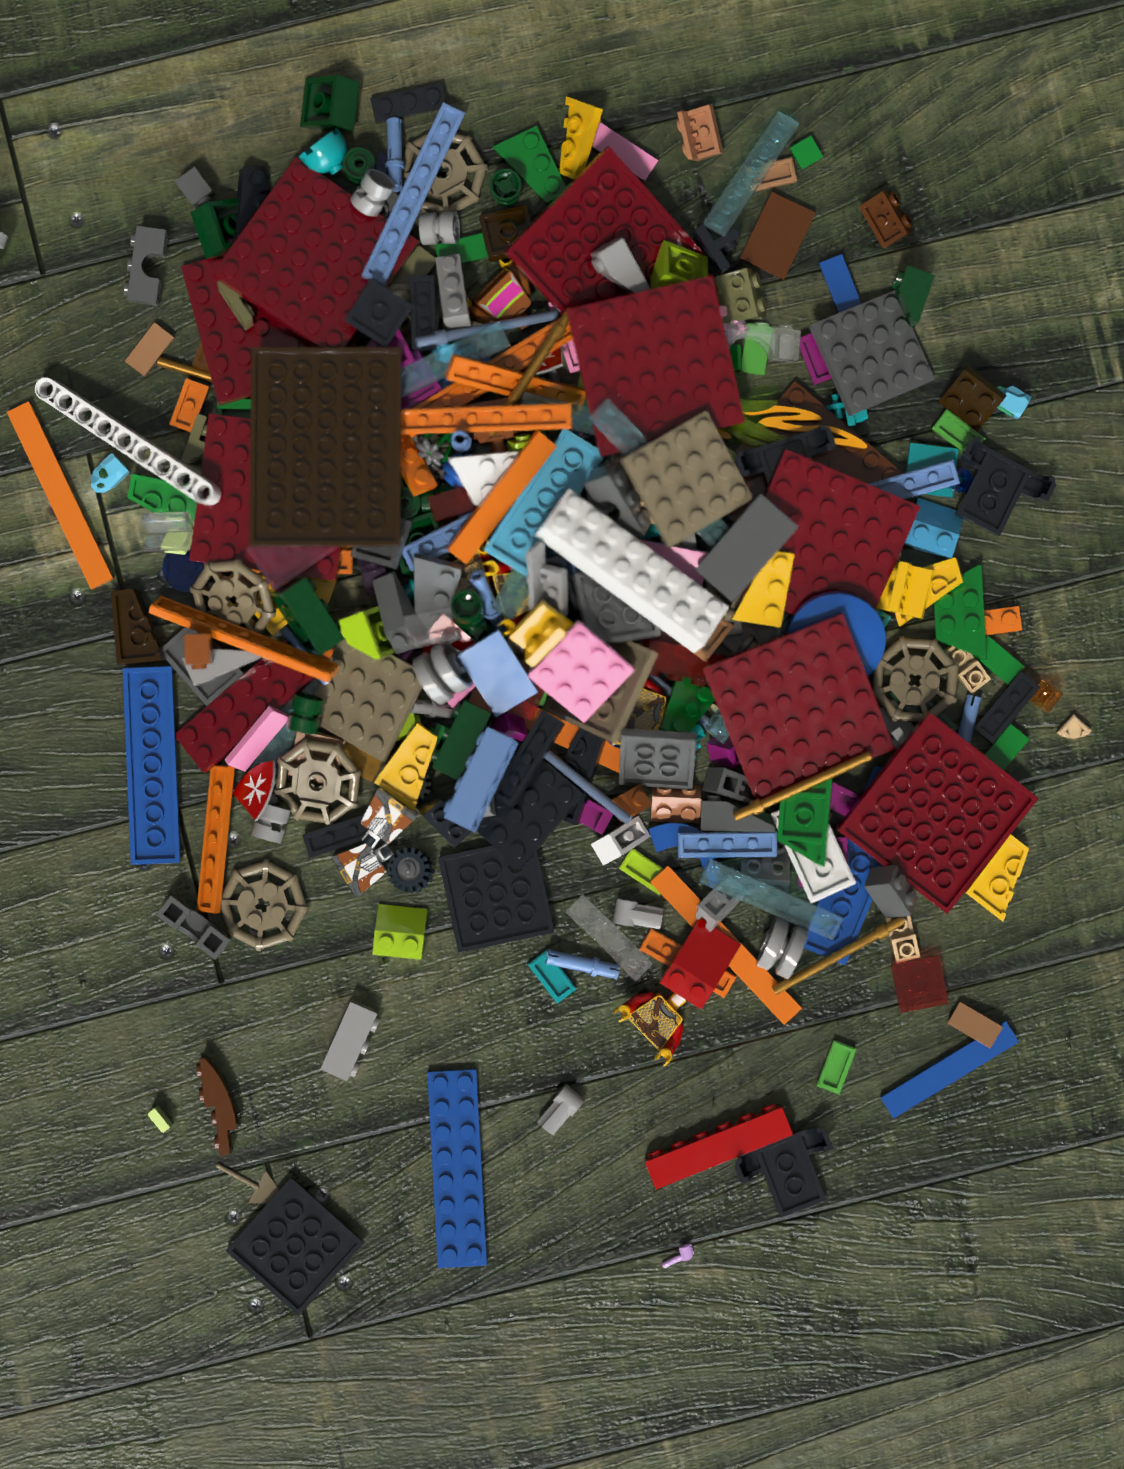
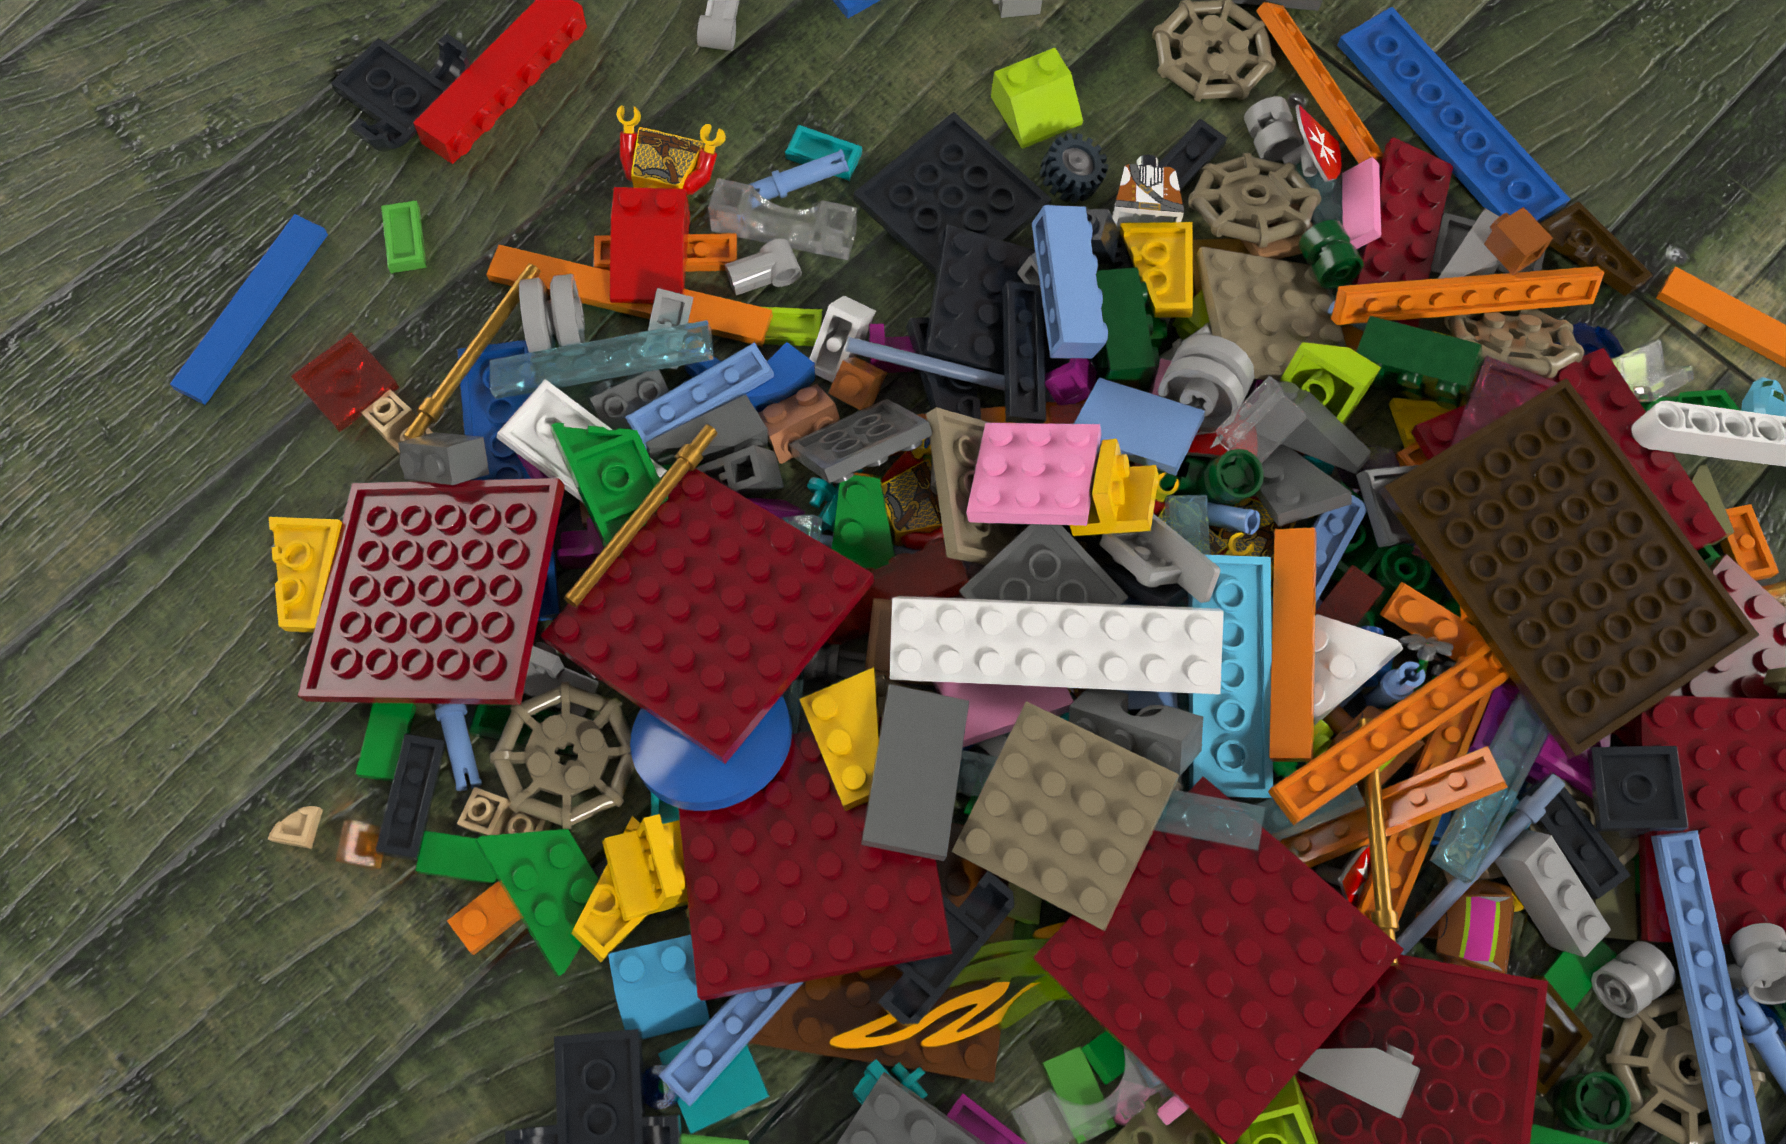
camera: 140 degrees right, 20 degrees down
torso [332,843,394,898] -> none
medium nougat tile [948,1002,1003,1049] -> none

